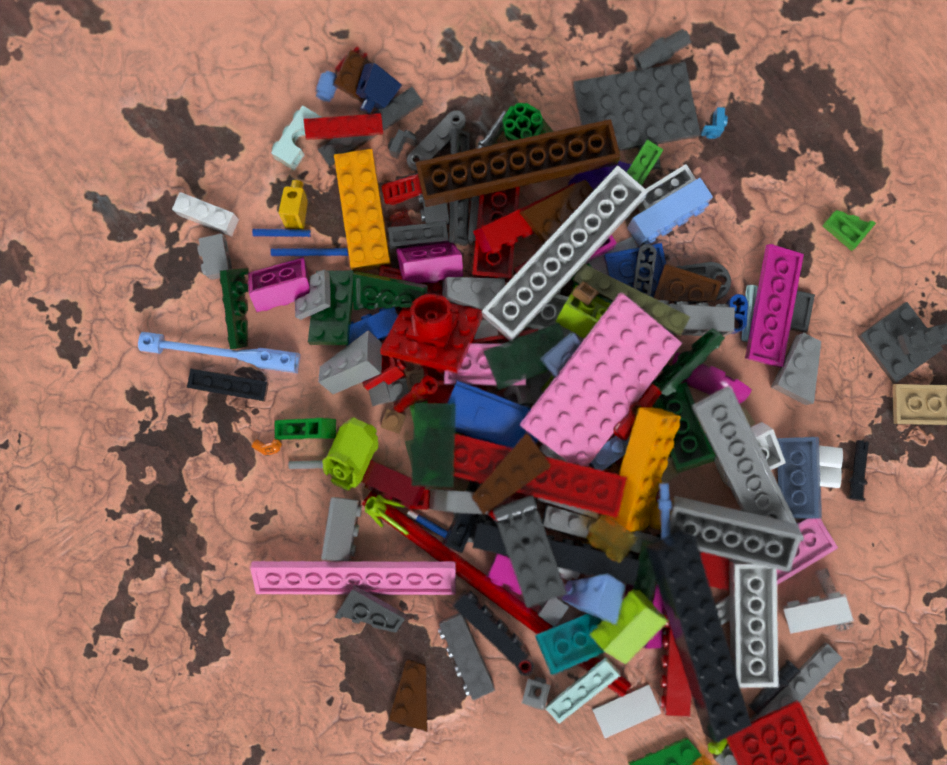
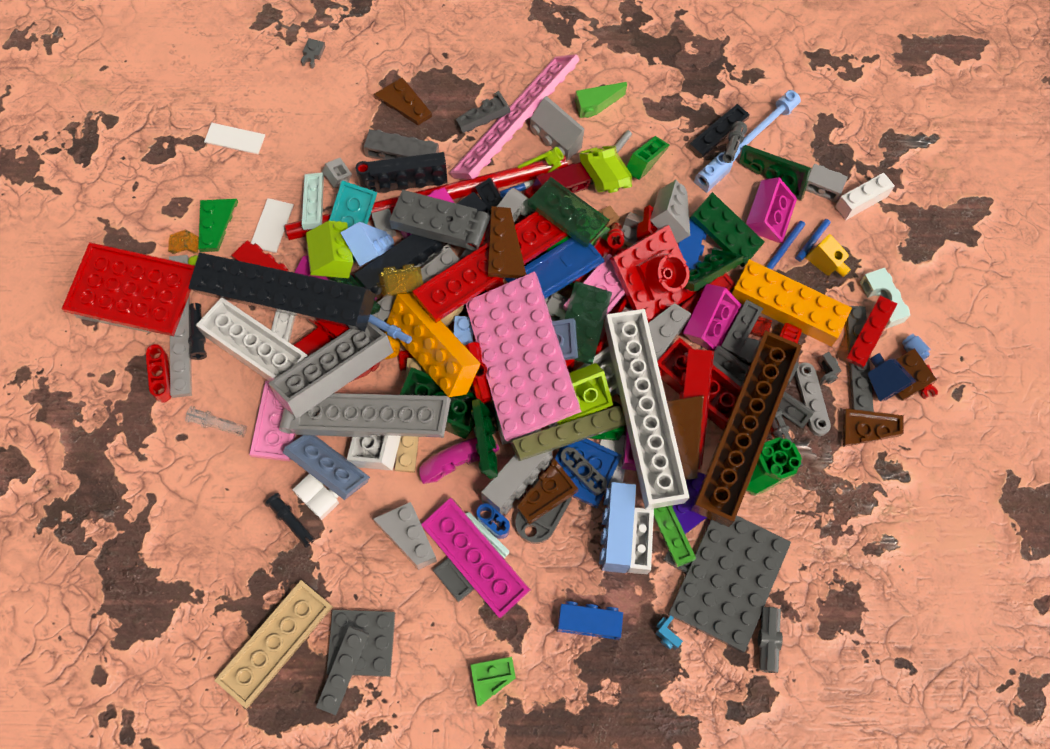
camera: 120 degrees right, 15 degrees down
orange arm [251,439,282,456] -> none
light grey plate [295,269,331,320] -> none
medium nougat tile [572,281,599,305] -> none
white brick [783,591,853,634] -> none
none -> red beam [146,344,171,403]
none -> blue brick [557,601,623,640]
none -> bright green slope [575,82,627,118]
none -> dark grey pin [722,121,748,163]
none -> reddish brown wing [843,408,904,447]

